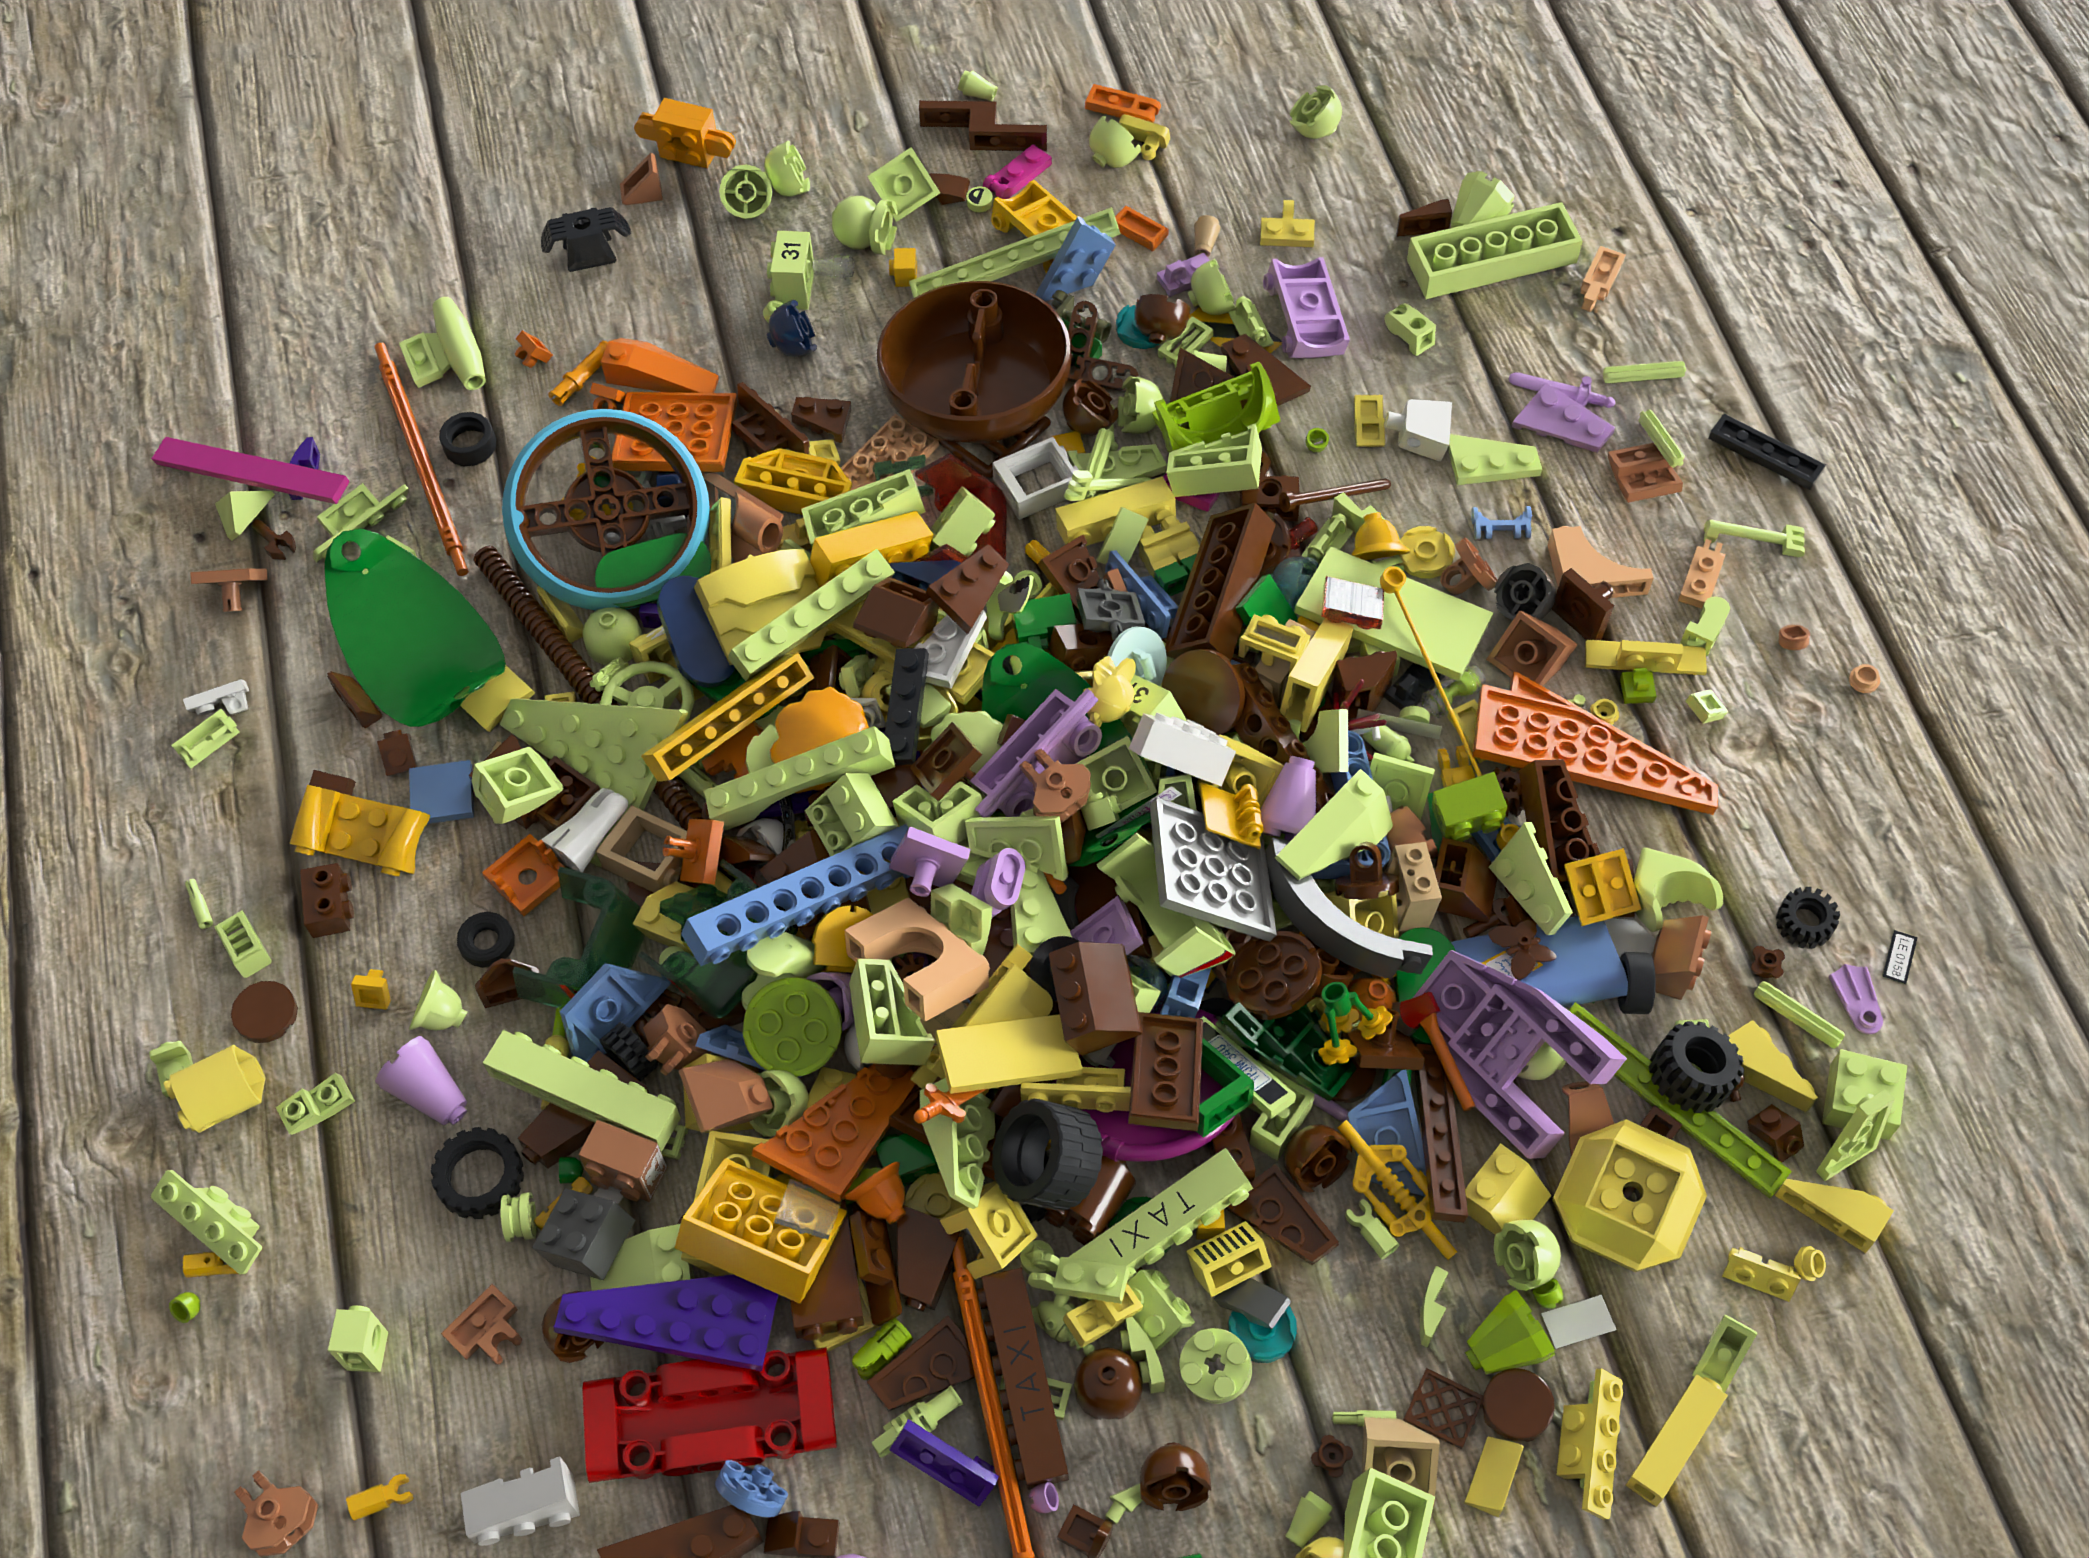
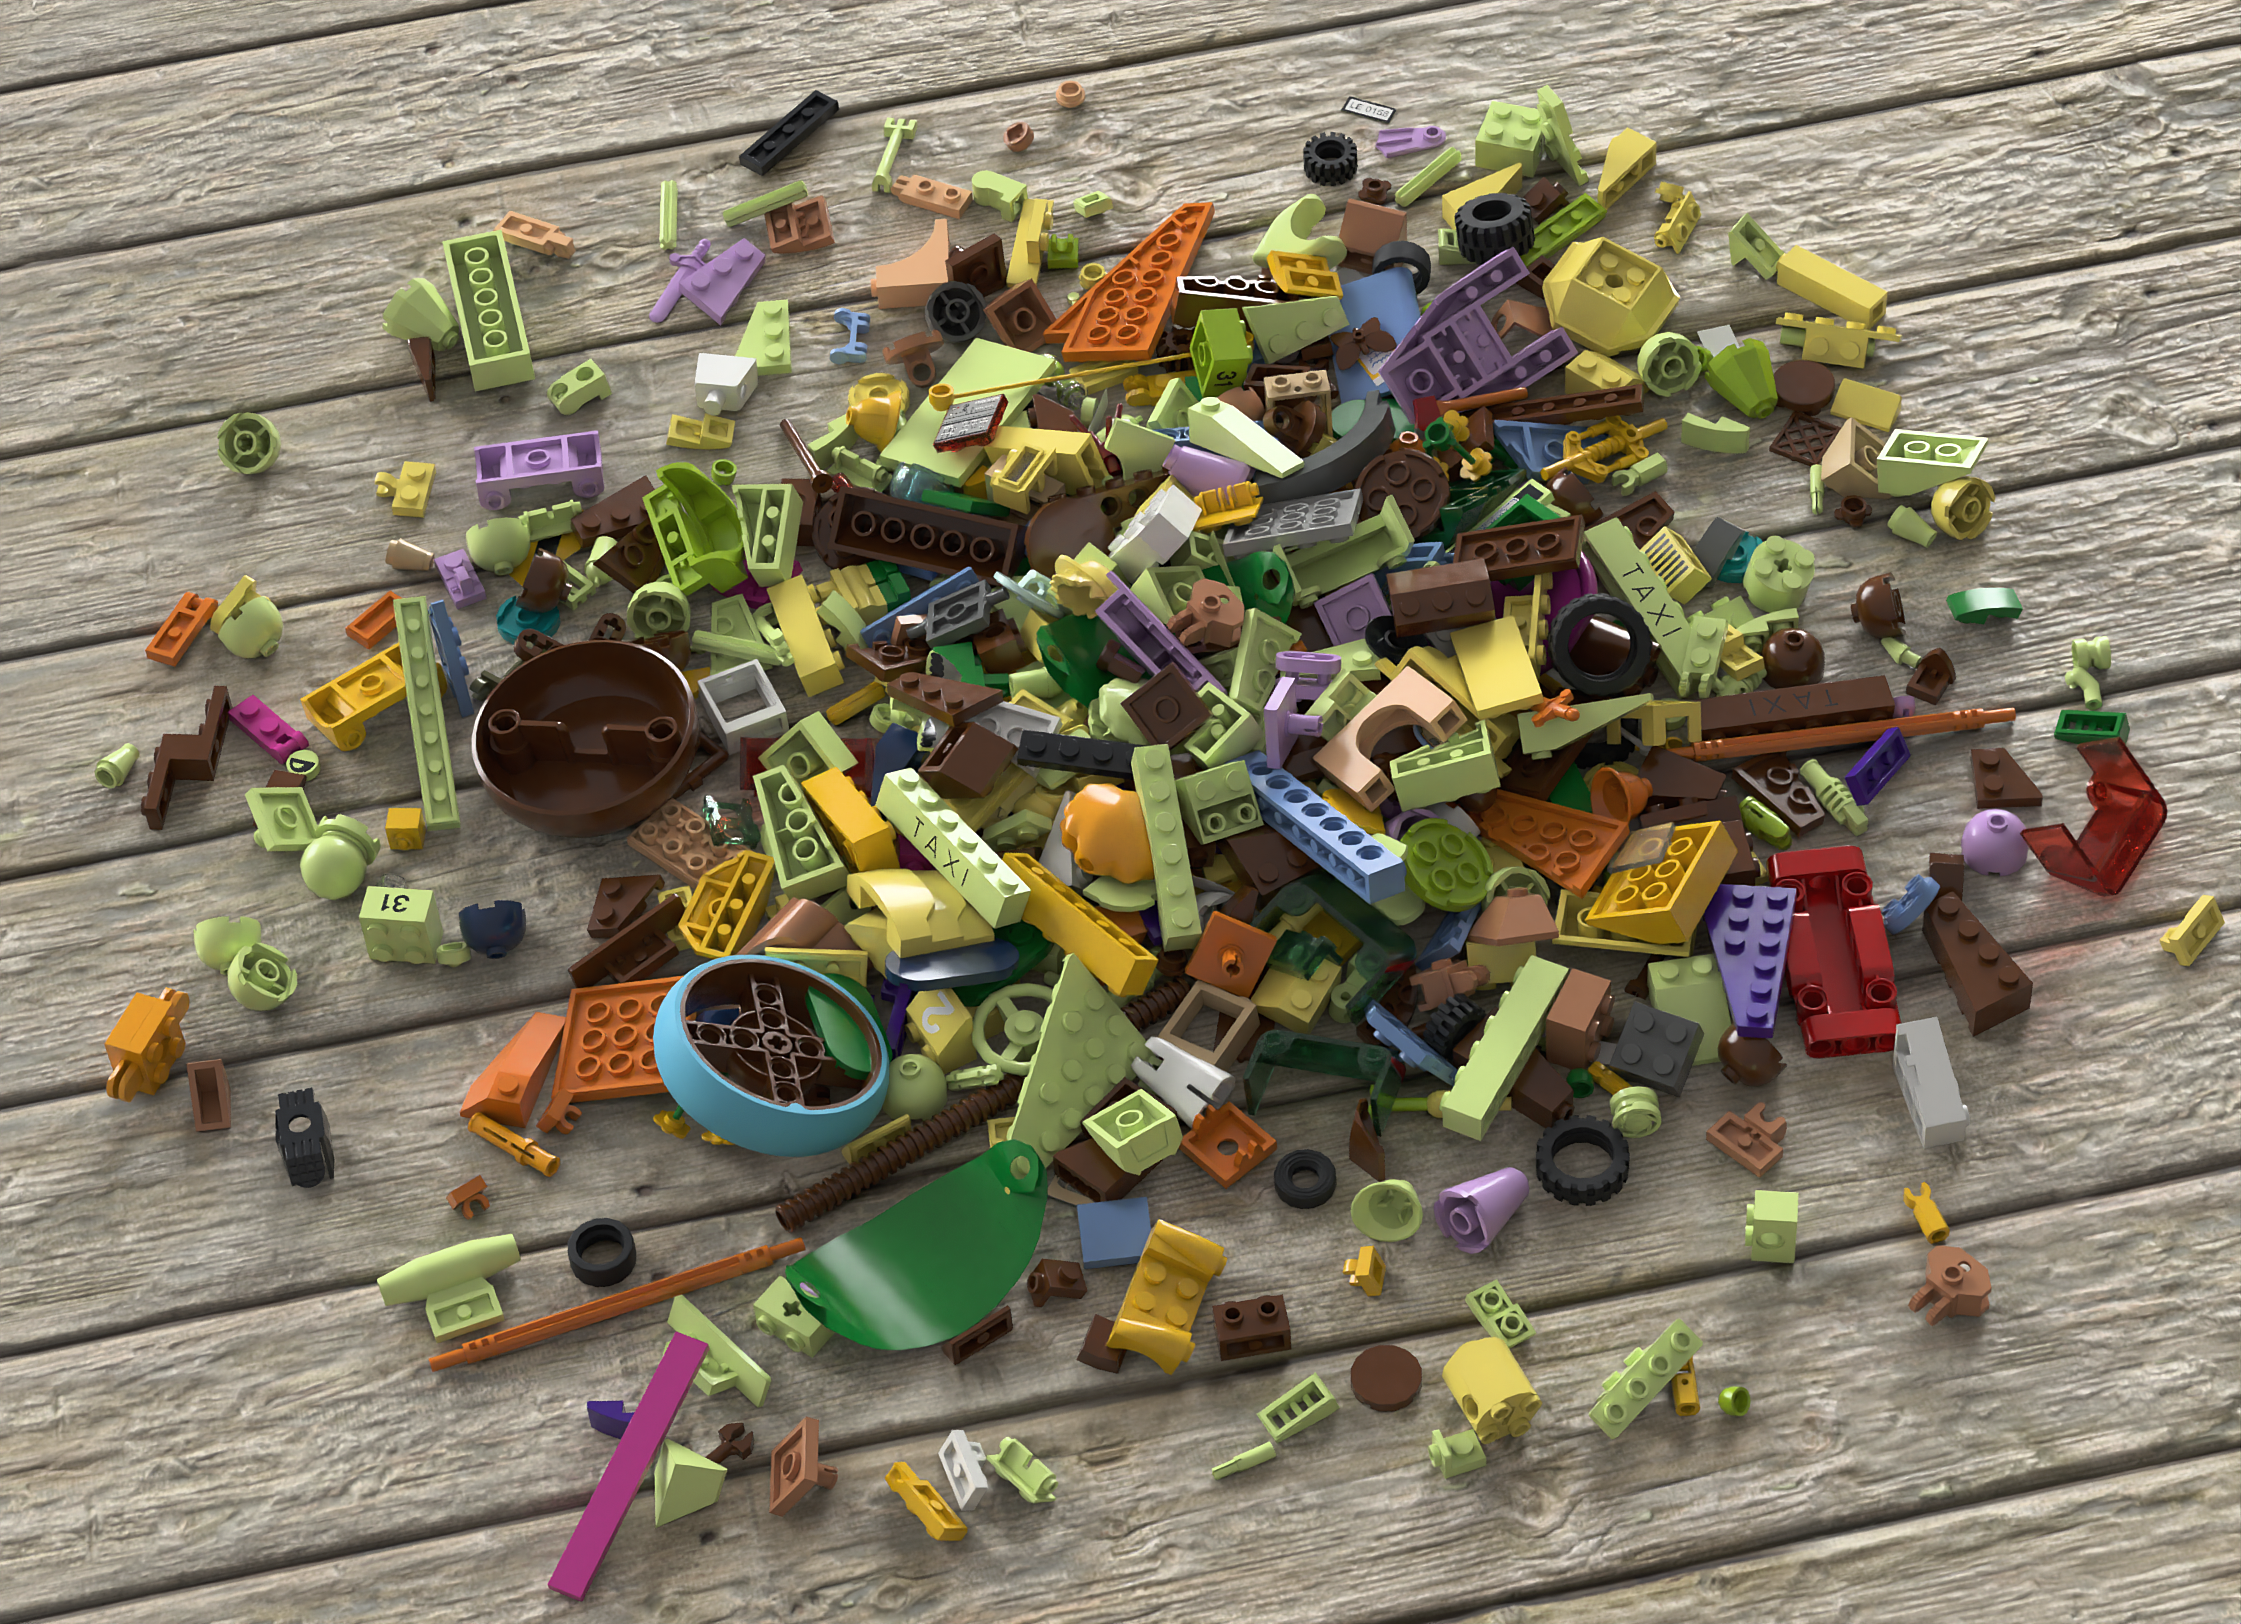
camera: 85 degrees left, 10 degrees down
none -> yellow hinge [885,1462,968,1541]

